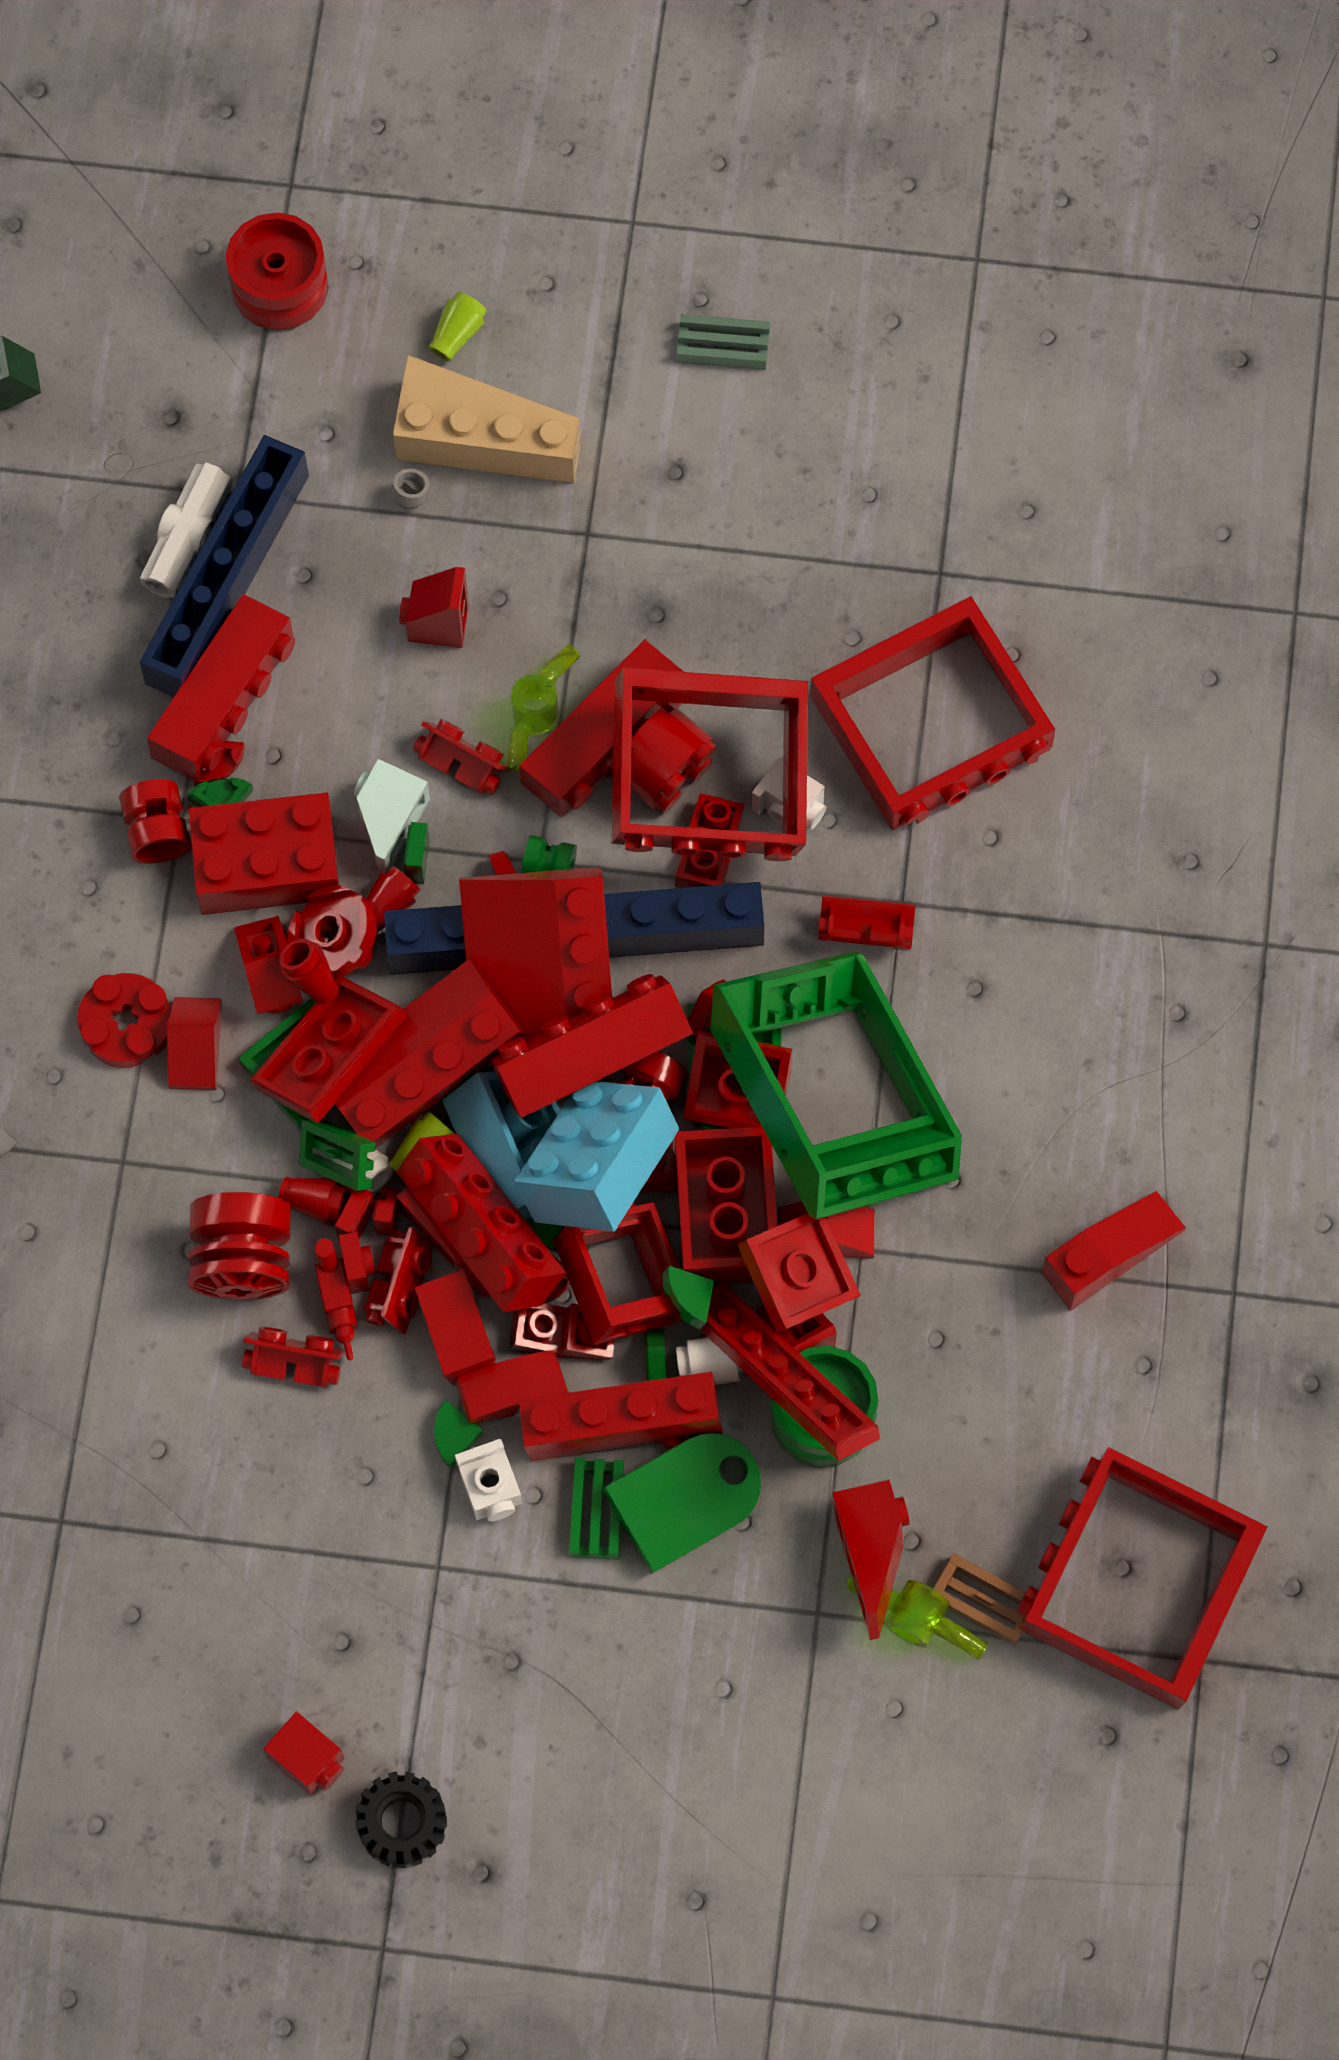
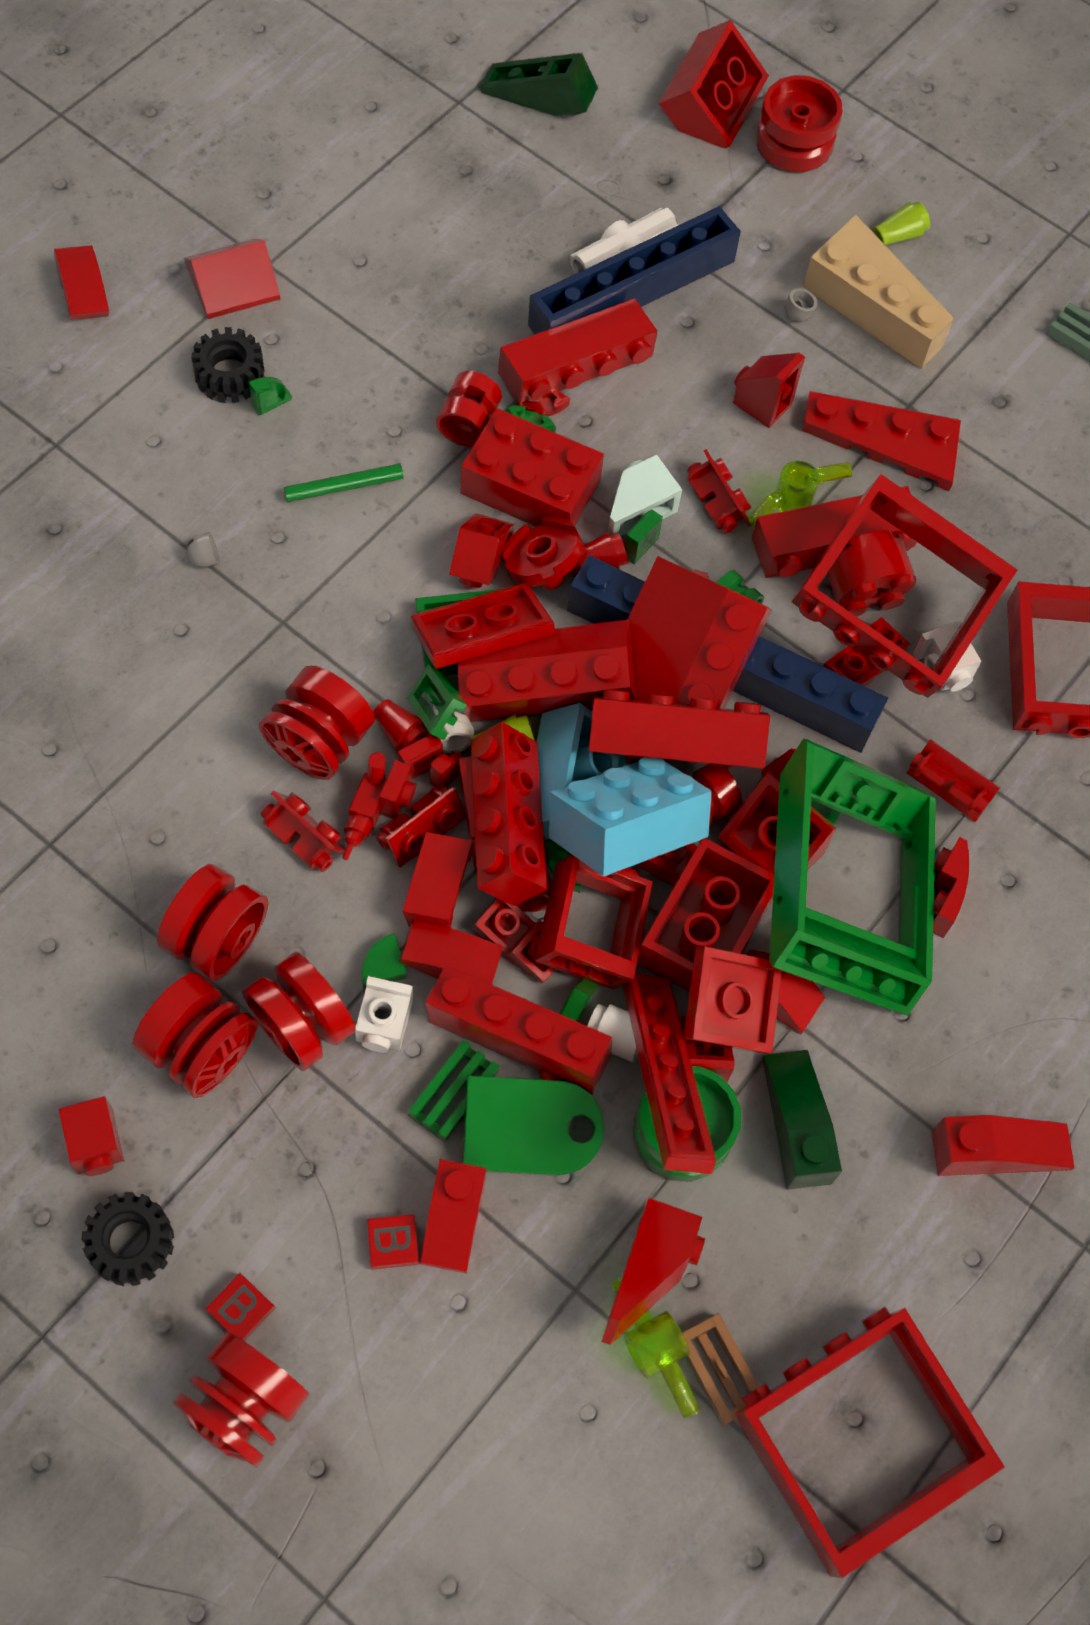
camera: 25 degrees right, 5 degrees down
red plate [77,973,171,1068] -> none
red slope [166,997,222,1090] -> none
red cone [279,939,339,1004] -> none
green tile [663,1266,714,1329] -> none
none -> red wheel [132,973,258,1098]
none -> red wheel [157,864,269,981]
none -> red wheel [172,1331,309,1468]
none -> red tile [205,1273,275,1341]
none -> red wheel [242,952,356,1071]
none -> green bar [284,463,404,502]
none -> red tile [367,1214,419,1270]
none -> red slope [420,1159,487,1274]
none -> red slope [658,20,769,149]
none -> dark green slope [762,1050,842,1190]
none -> red wing [802,391,961,491]
none -> red slope [933,837,969,938]

